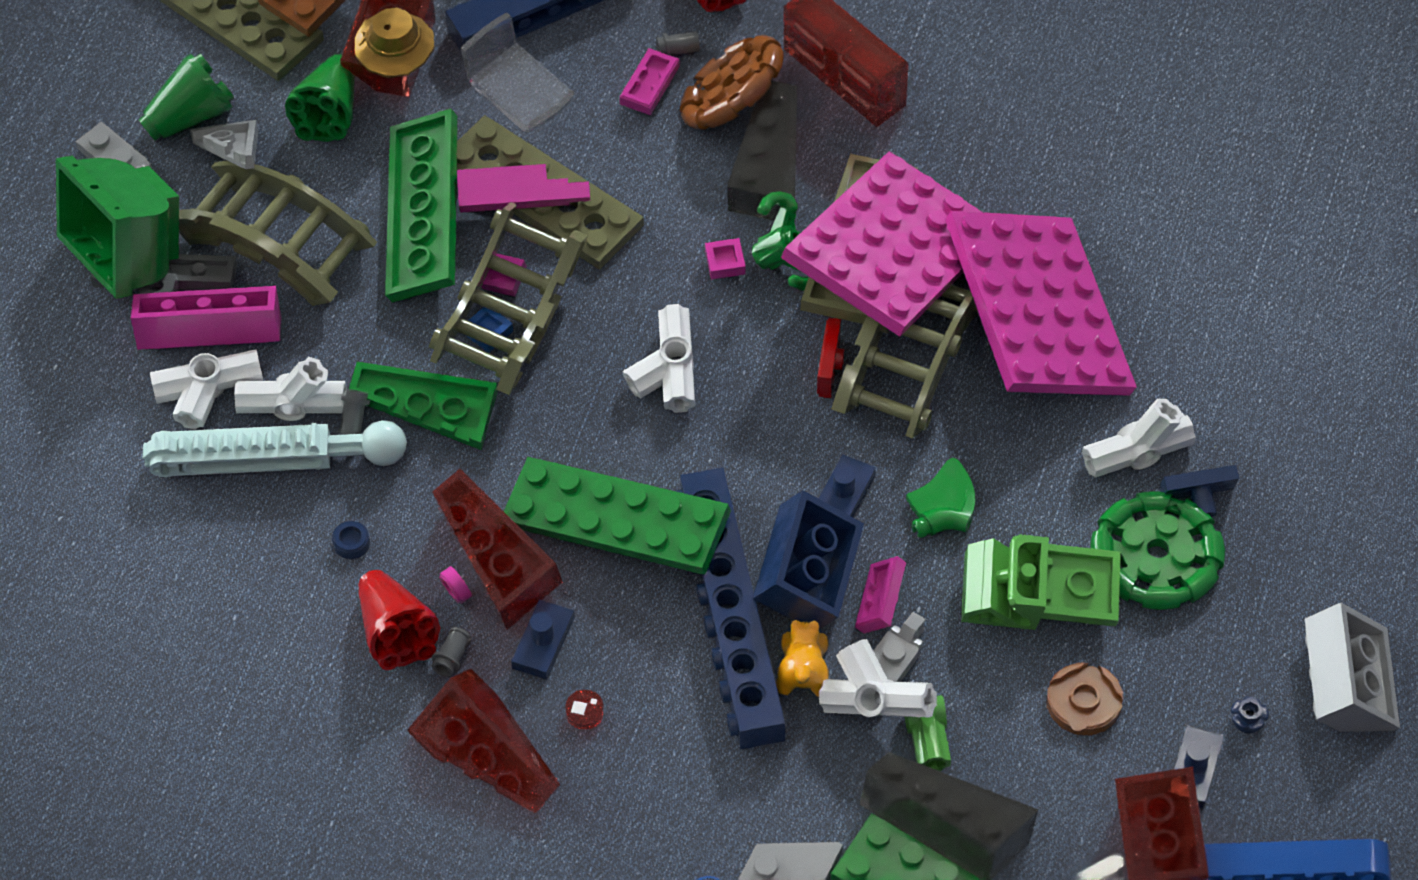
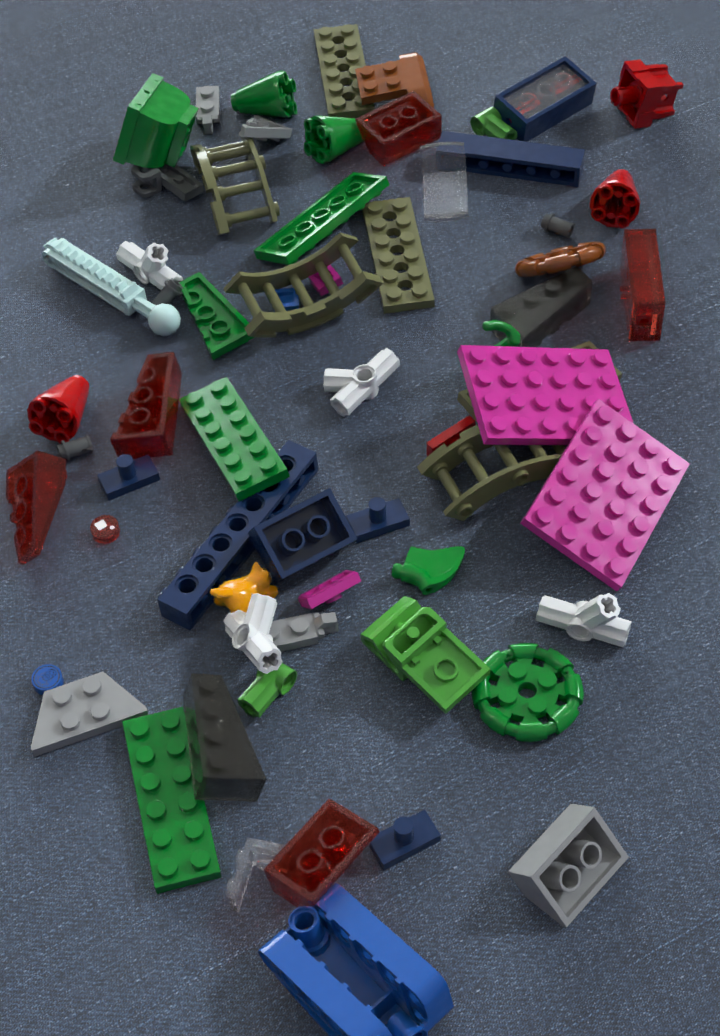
camera: 45 degrees right, 5 degrees down
dark pink brick [131,286,282,350] -> none
white piece [150,350,263,430] -> none
dark blue tile [332,521,370,559] -> none
pearl gold hat [355,8,434,78] -> none
dark pink tile [439,566,472,604] -> none
dark pink piece [457,164,590,213] -> none
dark pink plate [619,48,680,115] -> none
dark pink plate [705,238,746,280] -> none
tile [1047,662,1123,736] -> none
dark blue tile [1159,465,1240,517] -> none
dark blue plate [1231,696,1269,733] -> none

